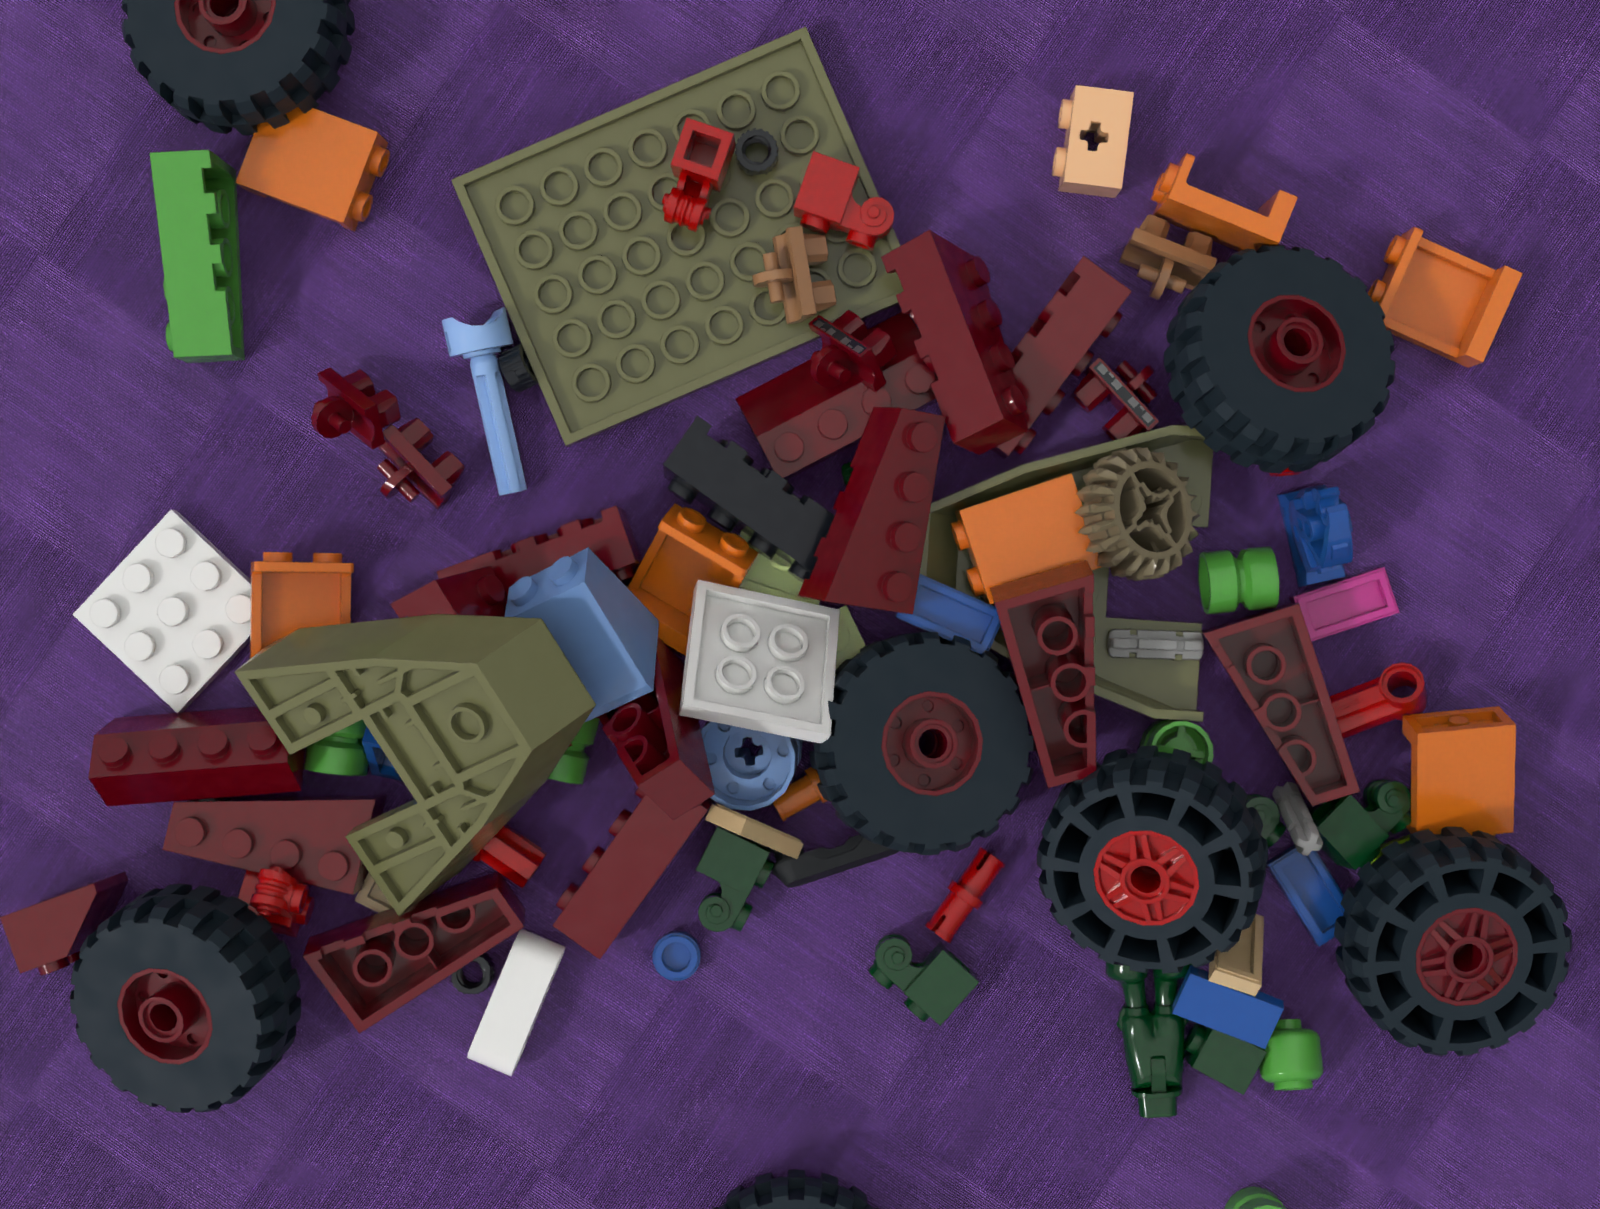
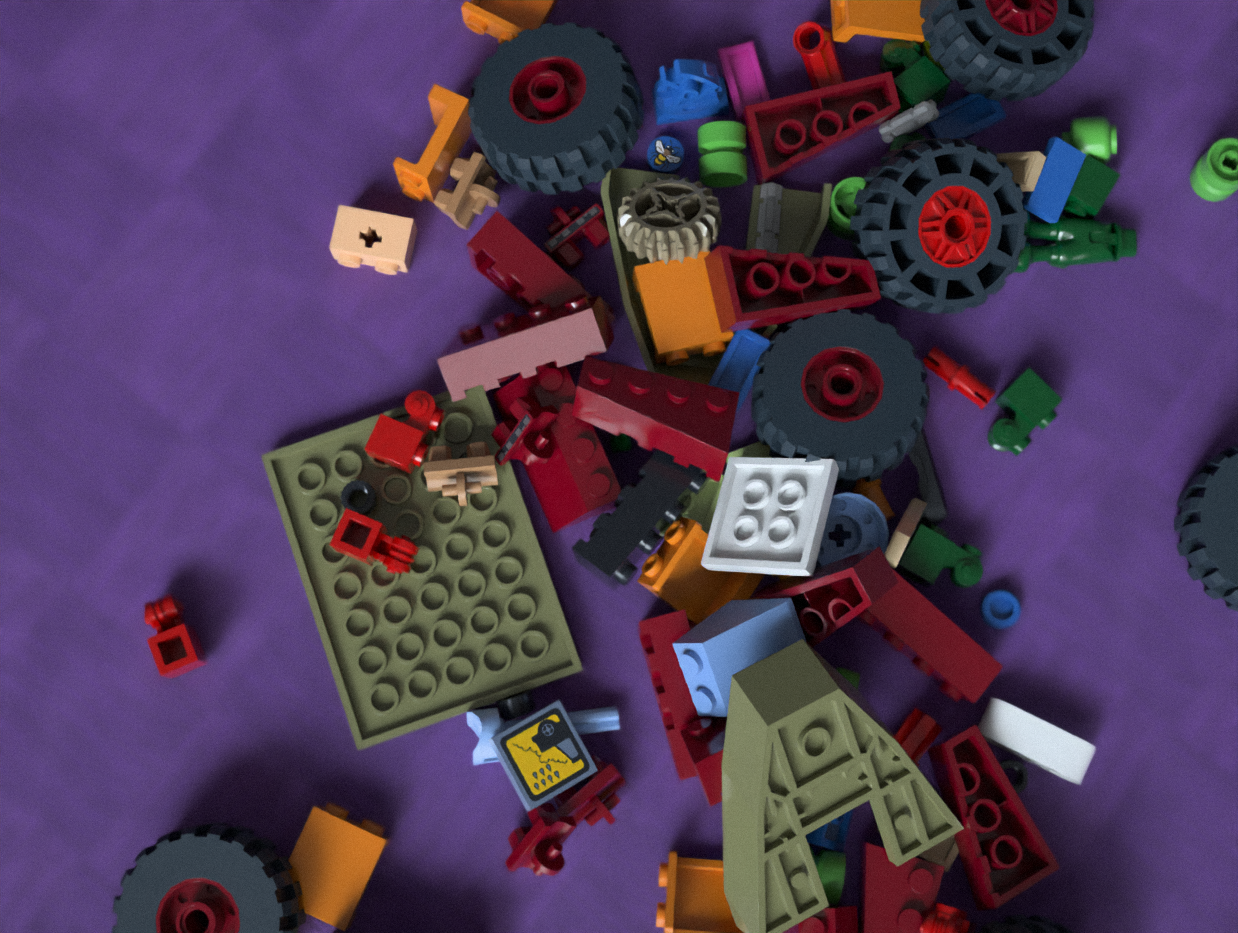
camera: 90 degrees left, 10 degrees down
none -> tile [488,700,598,812]
none -> tile [647,136,684,174]

